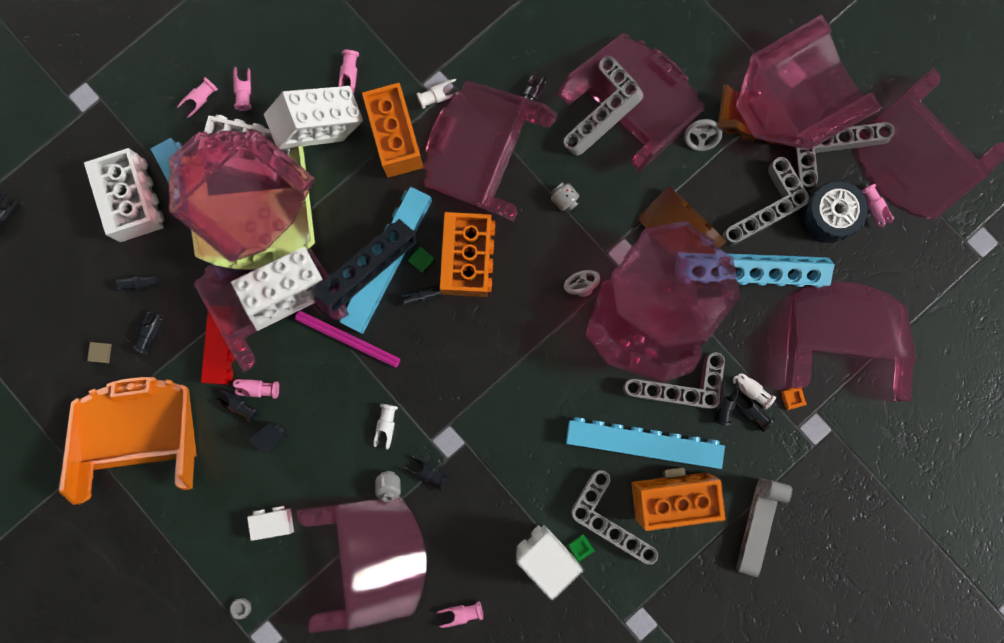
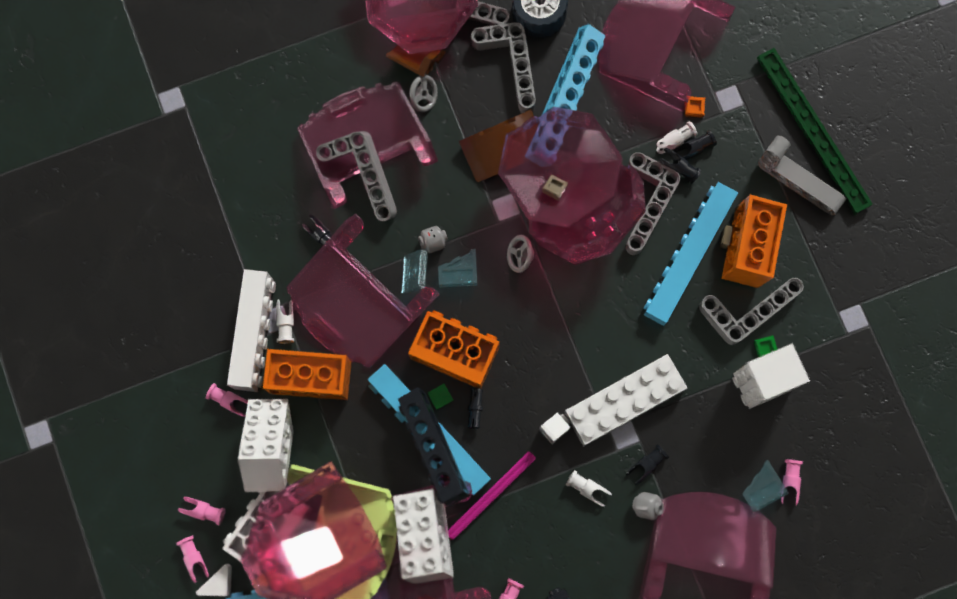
camera: 65 degrees left, 5 degrees down
none -> white slope [195,564,232,596]
none -> white brick [227,269,276,392]
none -> clear light blue tile [401,250,427,294]
none -> clear light blue wing [438,249,477,287]
none -> white slope [539,413,571,444]
none -> dark tan tile [542,174,568,201]
none -> white brick [564,354,687,447]
none -> clear light blue wing [743,460,788,513]
none -> dark green plate [757,48,873,215]

